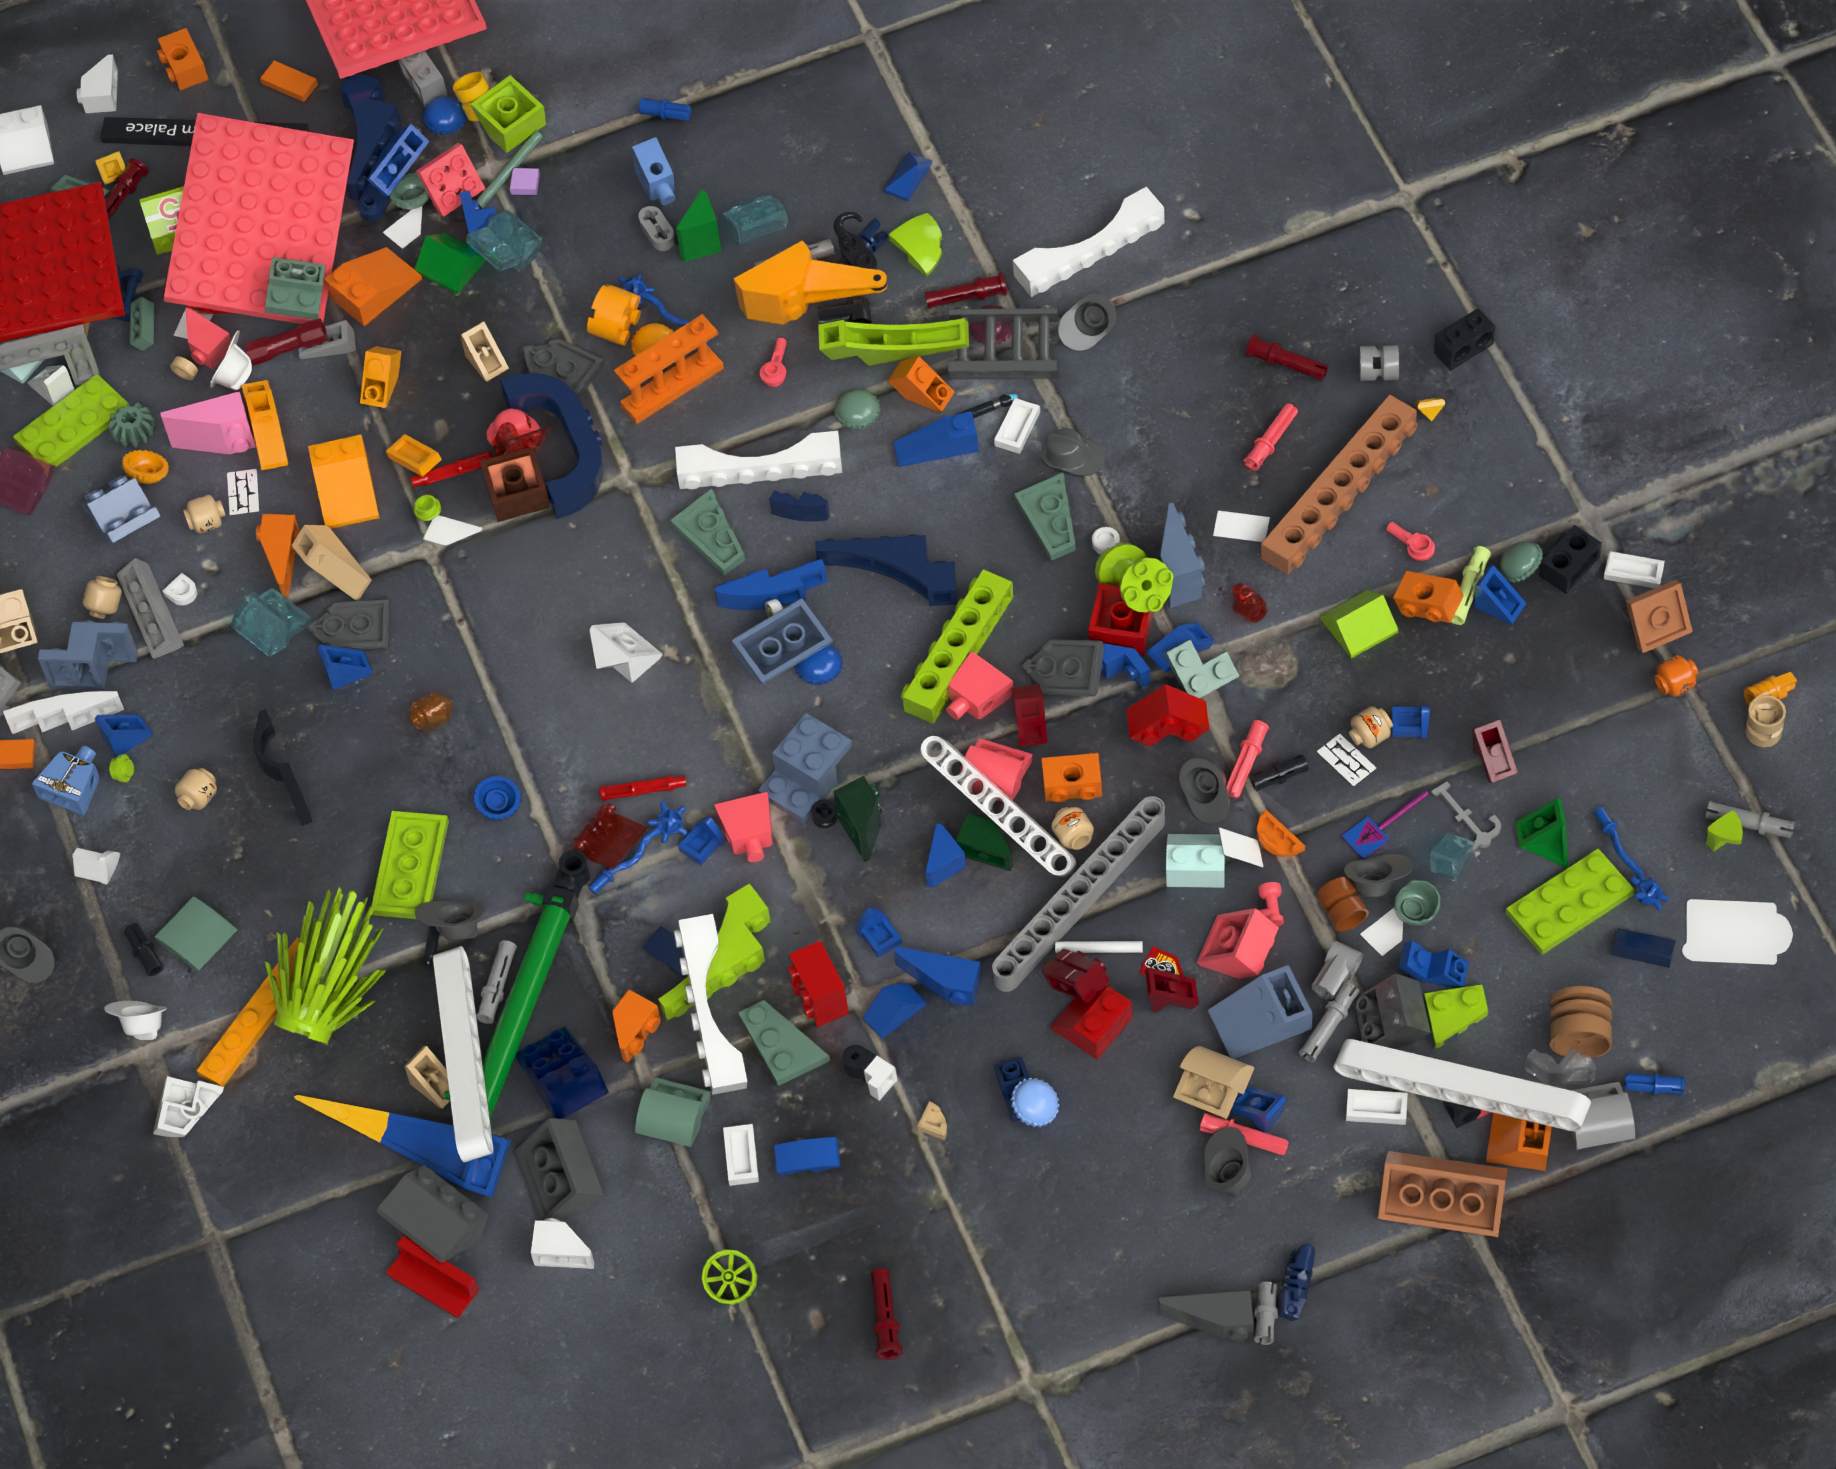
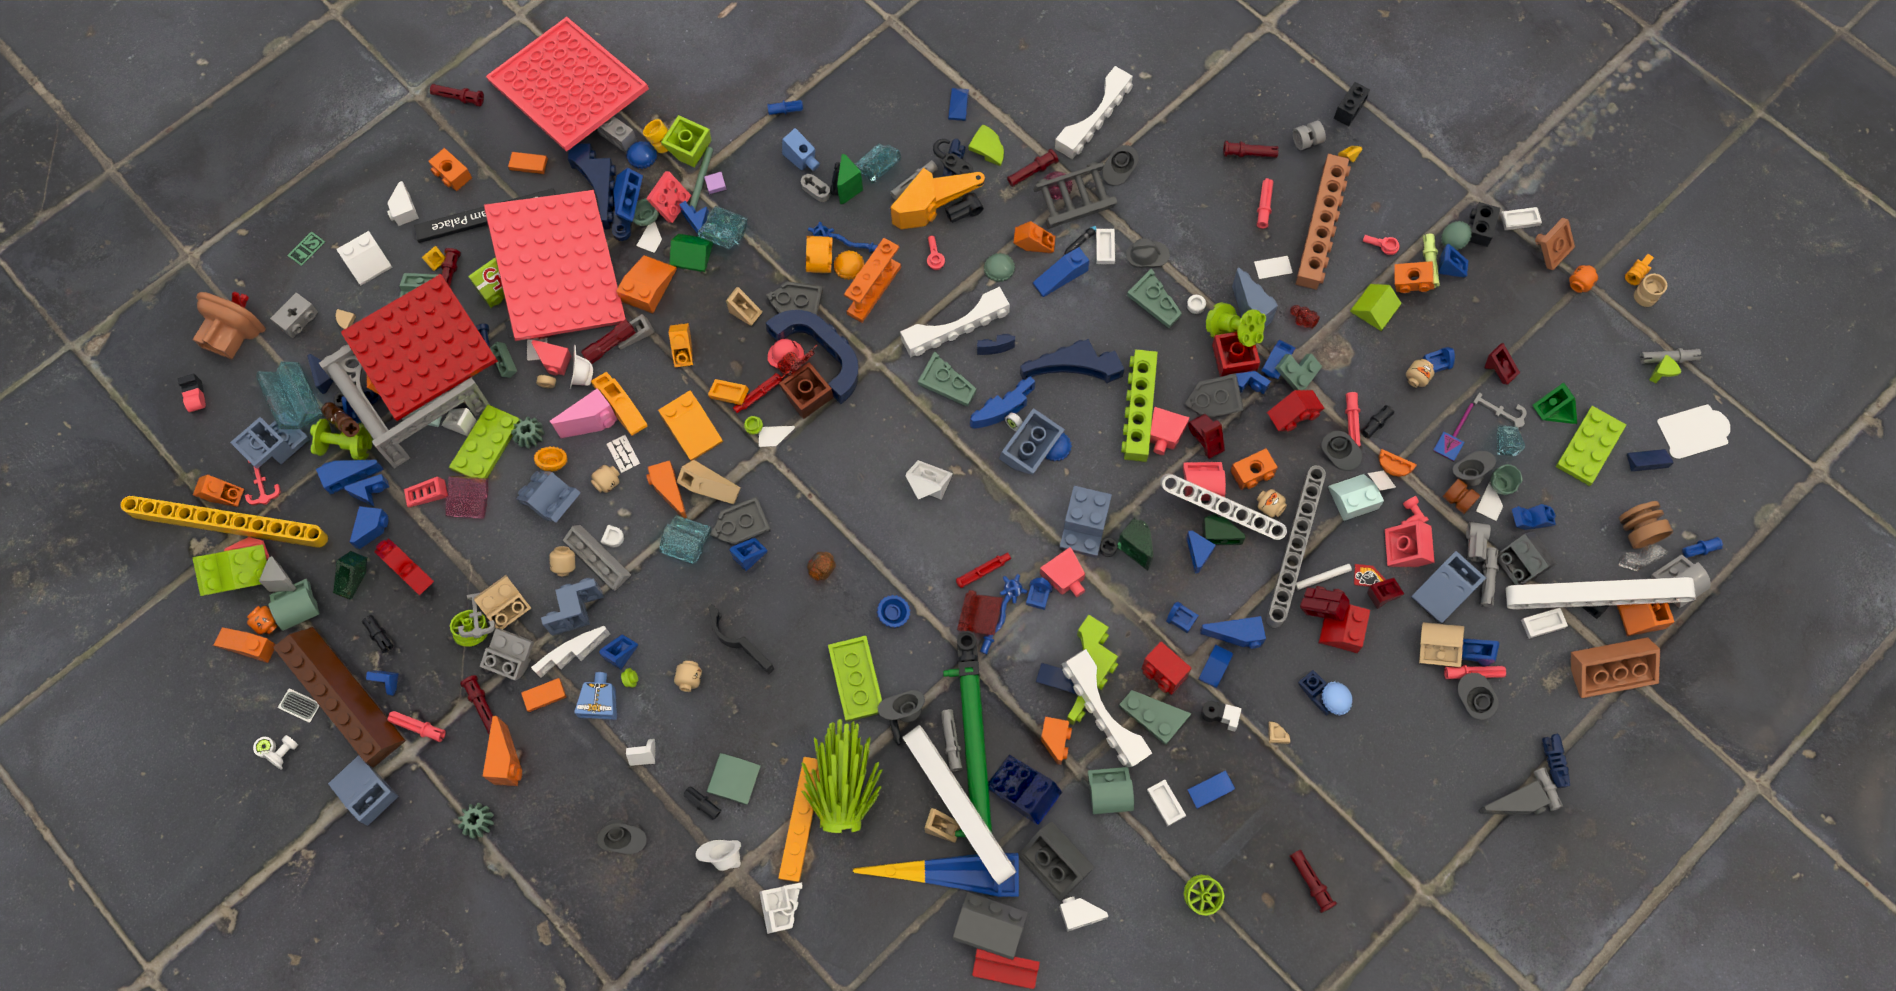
camera: 25 degrees left, 10 degrees up
sand green brick [265,257,325,320] -> none
lime arch [818,318,969,366] -> none
white sticker [1317,734,1376,786] -> none
lime wing [1424,984,1488,1048] -> none
blue piece [1594,807,1669,911] -> none

